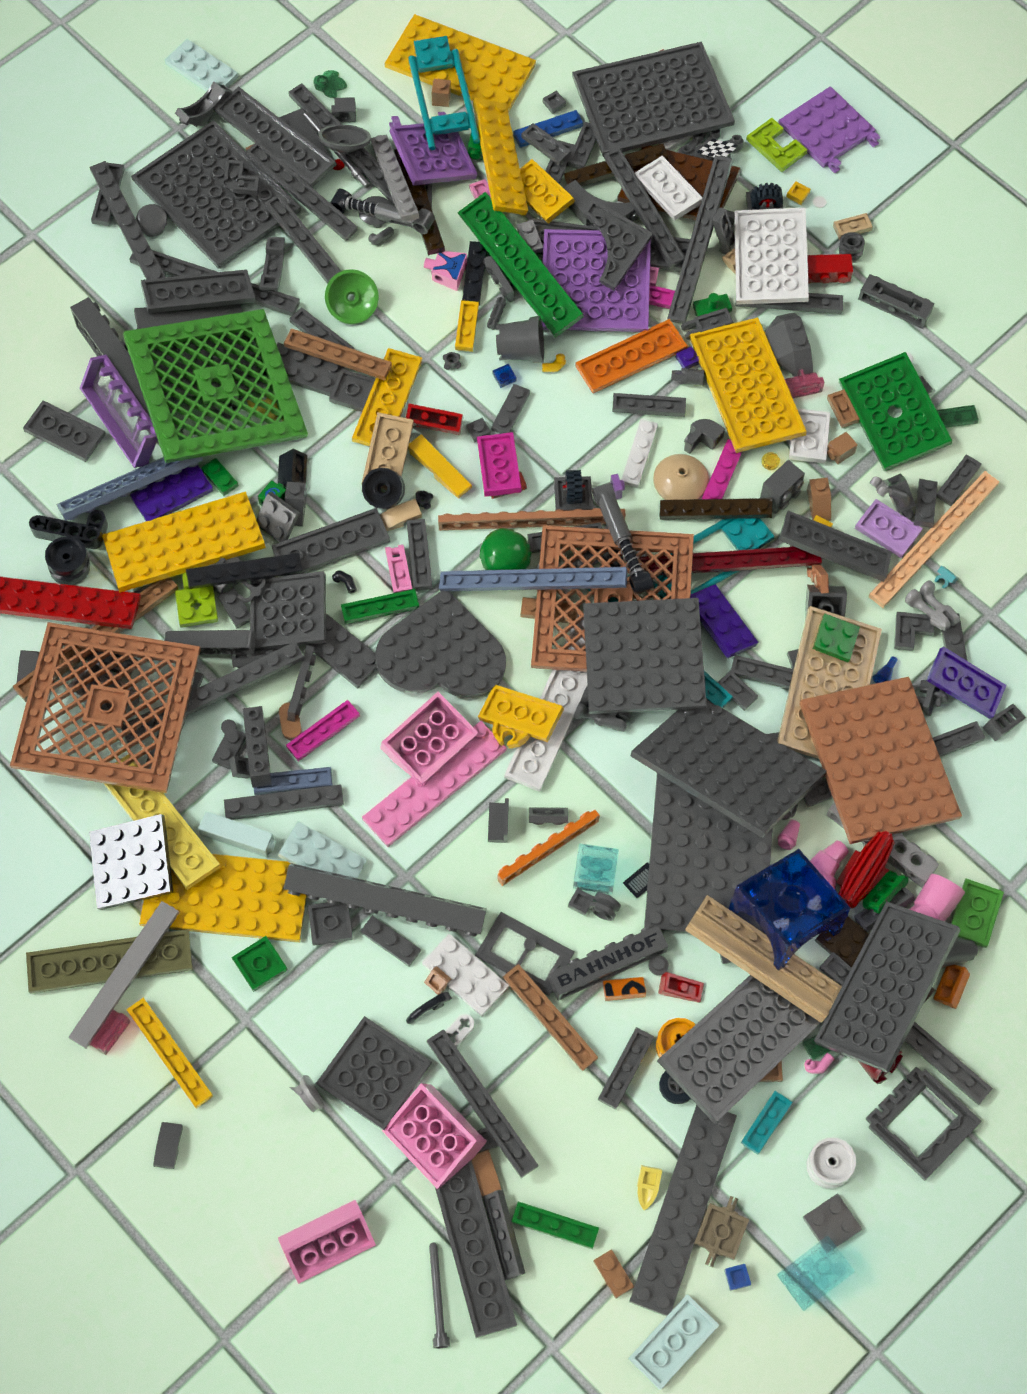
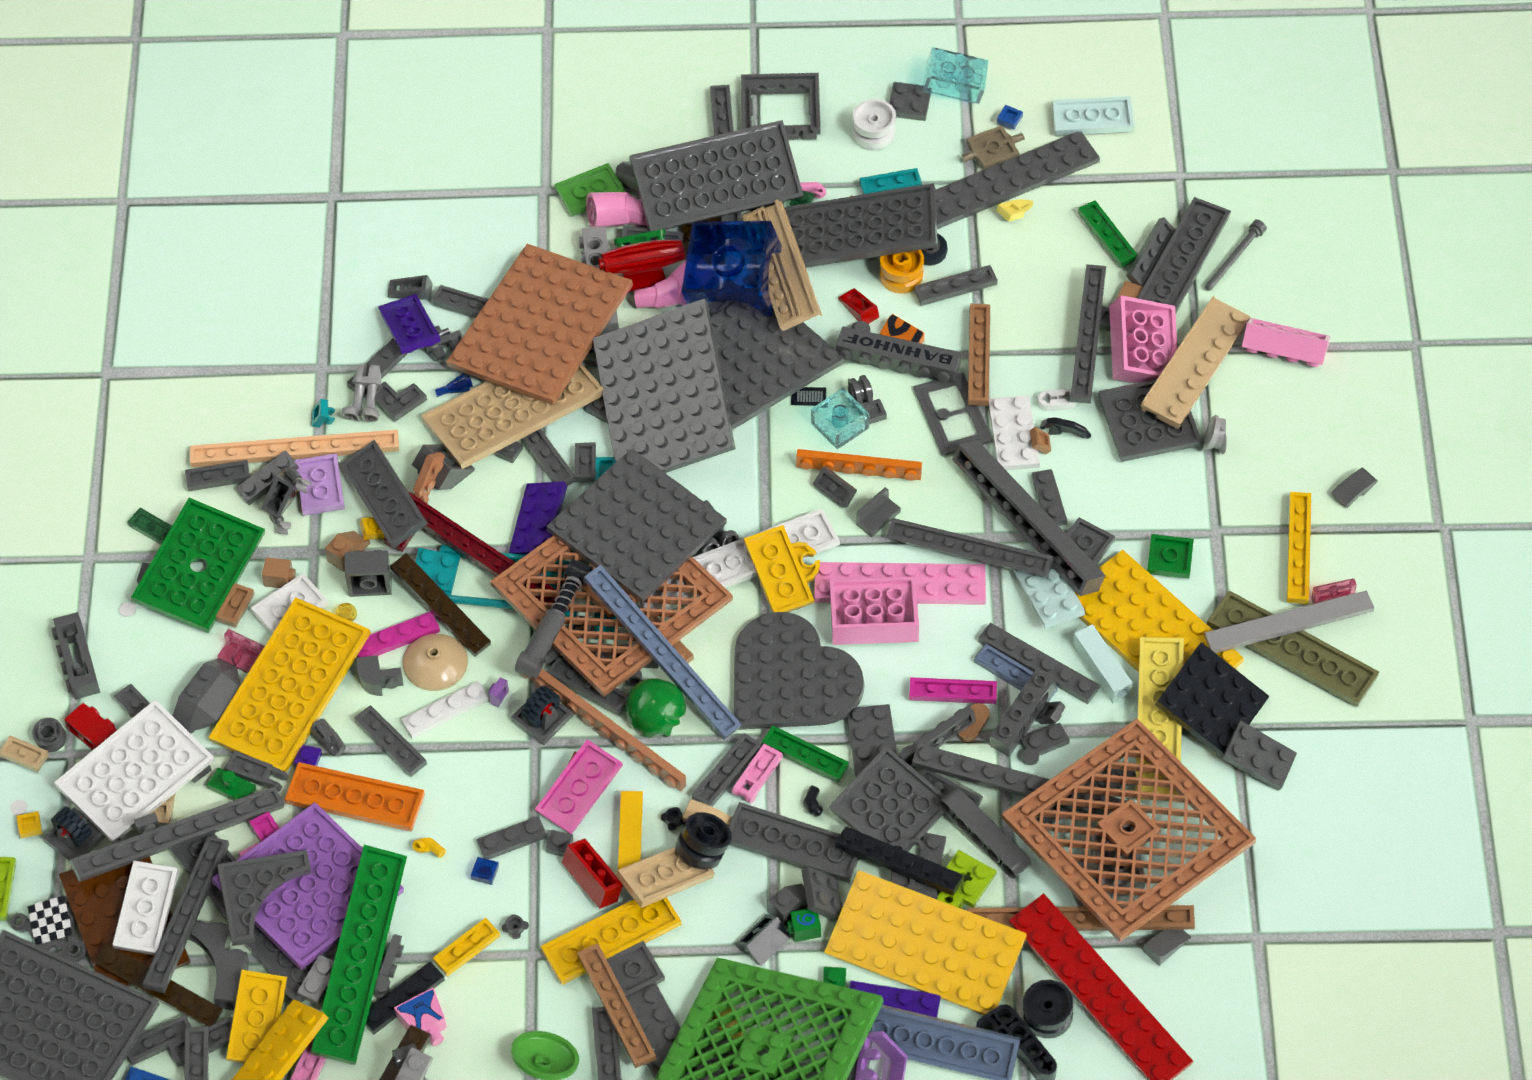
camera: 135 degrees left, 10 degrees down
dark grey axle [487,297,506,330] -> none
dark grey piece [496,316,545,363] -> none
medium nougat plate [593,1249,634,1299] -> none
green plate [812,613,860,663] -> none
none -> dark grey plate [886,518,1054,578]
none -> tan plate [1141,295,1251,429]
none -> dark grey plate [1222,720,1297,791]

